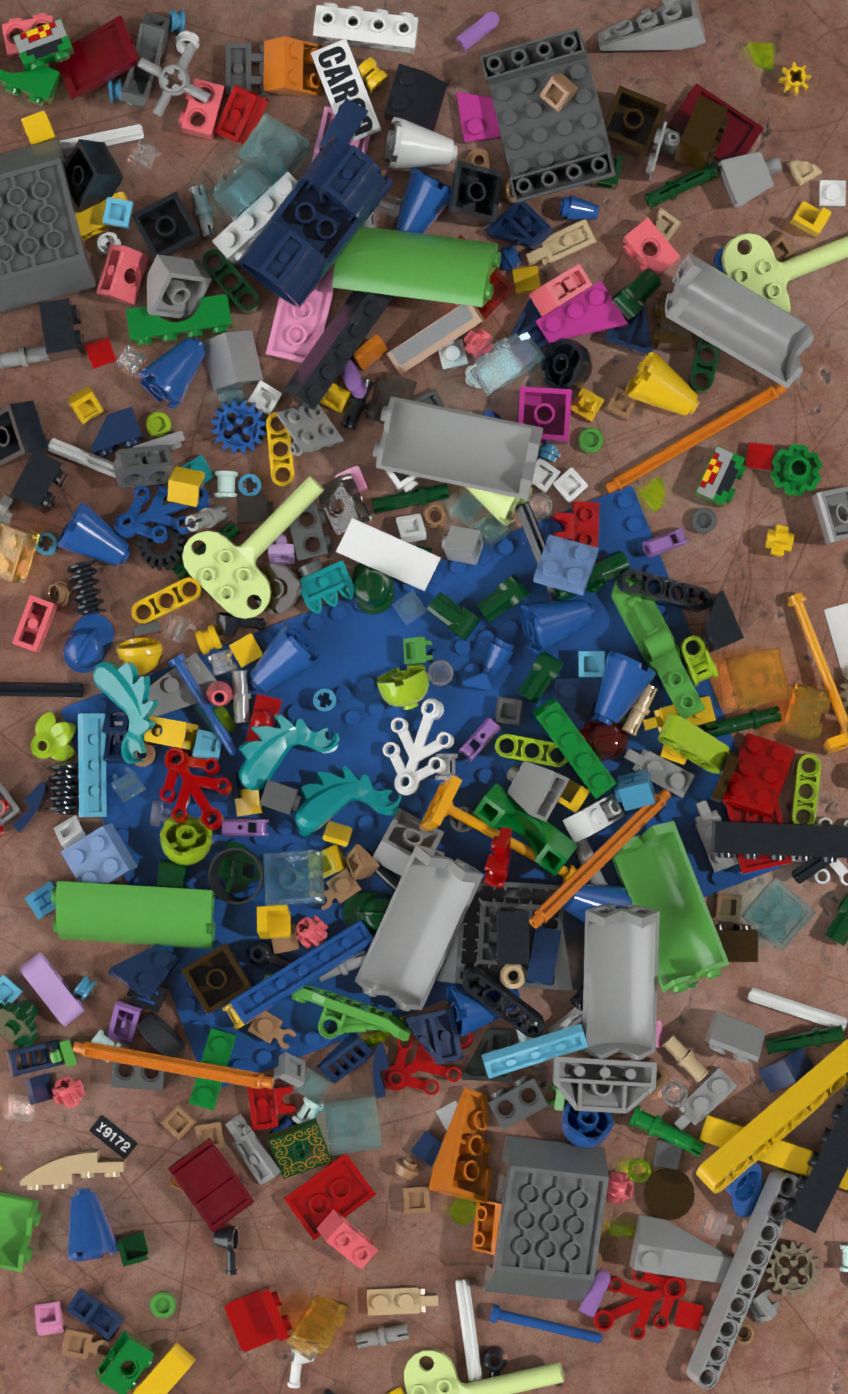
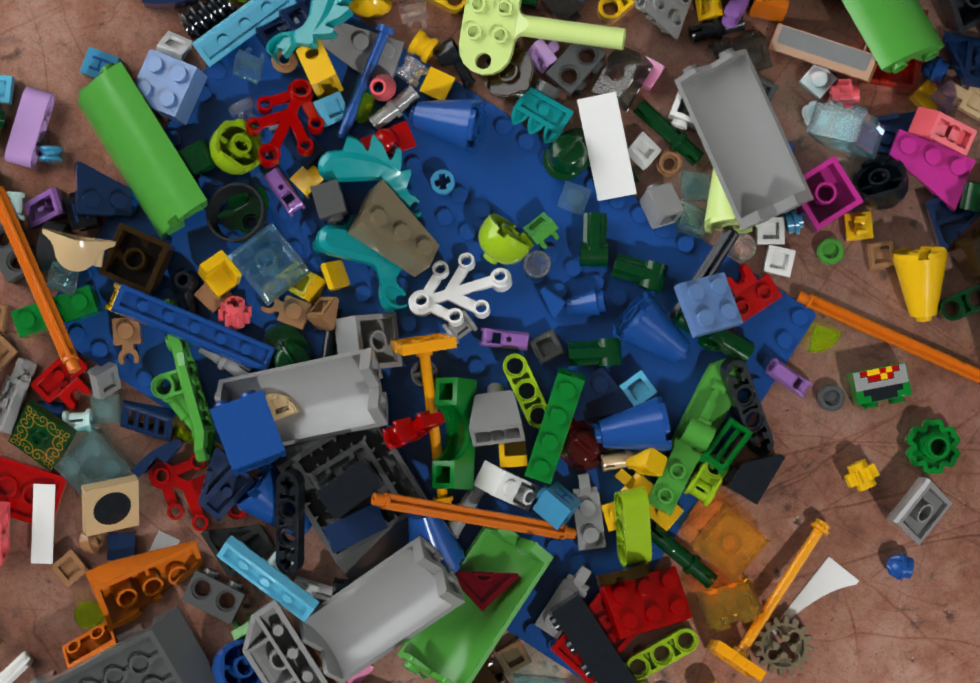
camera: 55 degrees right, 0 degrees up
tan plate [500,965,526,989] -> none
red tile [745,442,774,472] -> none
none -> white sticker [31,484,55,564]
none -> tan hat [42,228,117,272]
none -> clear light blue plate [46,261,79,296]
none -> tan tile [81,475,139,537]
none -> blue brick [209,390,287,477]
none -> tan tile [264,393,301,421]
none -> dark tan wedge [347,179,440,277]
none -> dark red tile [454,571,520,611]
none -> yellow slope [625,448,667,477]
none -> green tile [699,417,754,476]
none -> tile [929,79,957,115]

